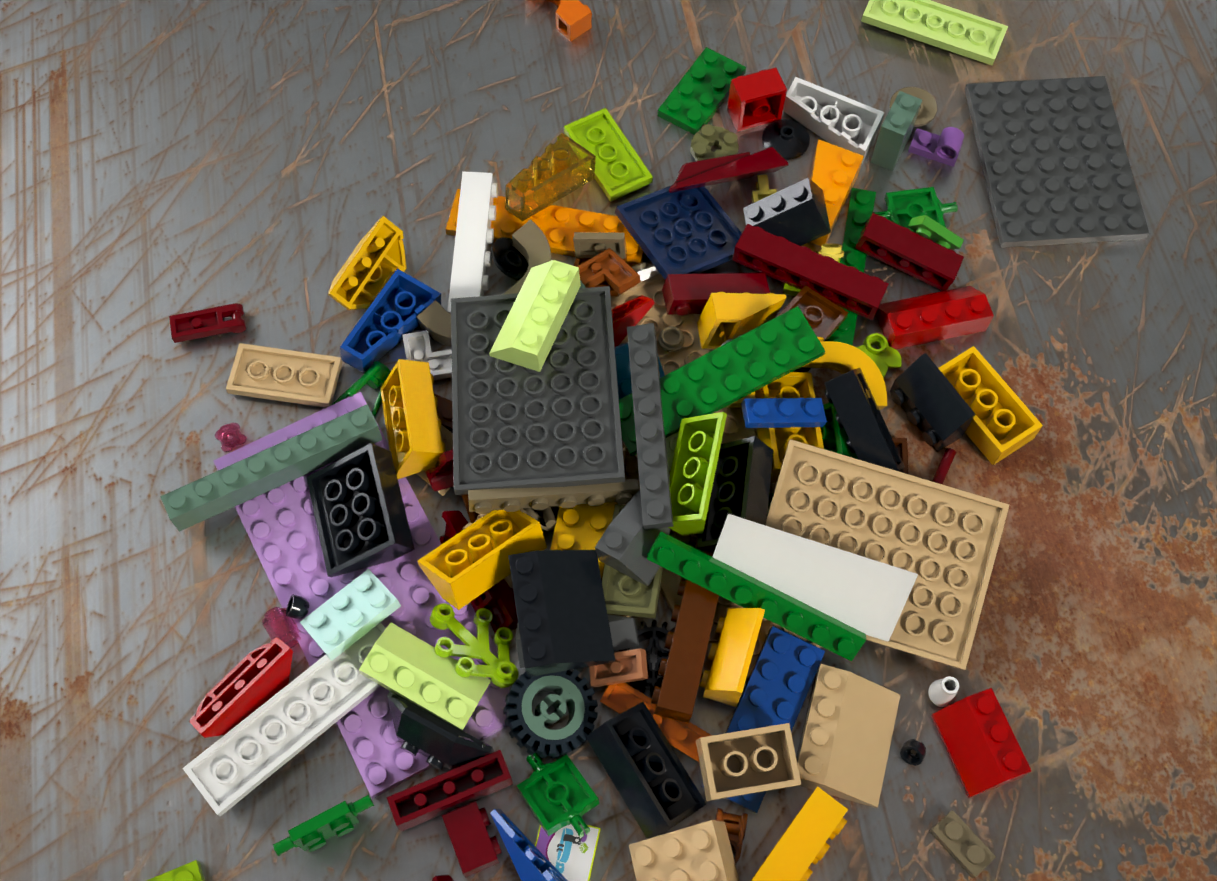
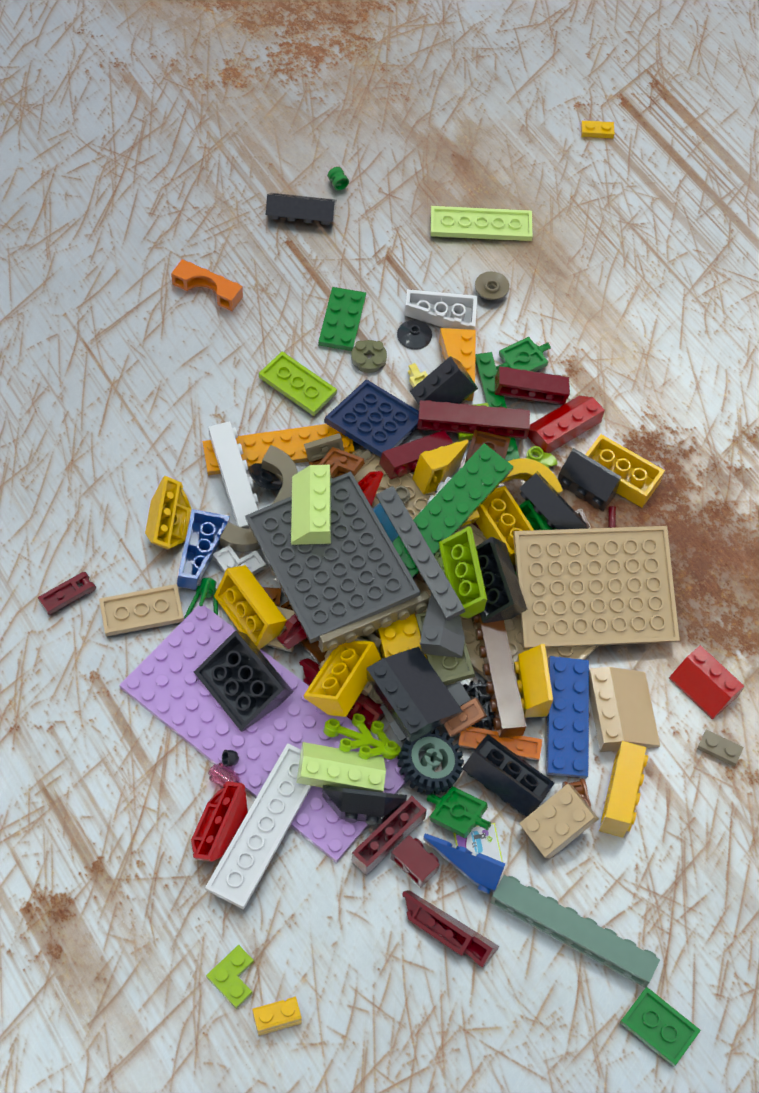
camera: 25 degrees left, 5 degrees down
sand green brick [160,404,383,532] -> none
clear pink plate [215,423,247,452] -> none
green plate [273,794,374,856] -> none
light aqua plate [300,569,401,661] -> none
clear yellow wedge [505,133,596,221] -> none
green plate [647,532,866,662] -> none
dark red wedge [669,147,789,193] -> none
tan brick [696,723,802,801] -> none
white sticker [712,514,918,642] -> none
red brick [727,67,787,132] -> none
blue plate [741,398,827,428] -> none
light yellow plate [818,243,844,262] -> none
sand green brick [871,91,922,171] -> none
black hinge [900,739,926,766] -> none
medium lavender plate [908,127,964,167] -> none
bright green plate [908,215,964,250] -> none
white cone [928,676,959,708] -> none
dark grey plate [965,76,1149,248] -> none

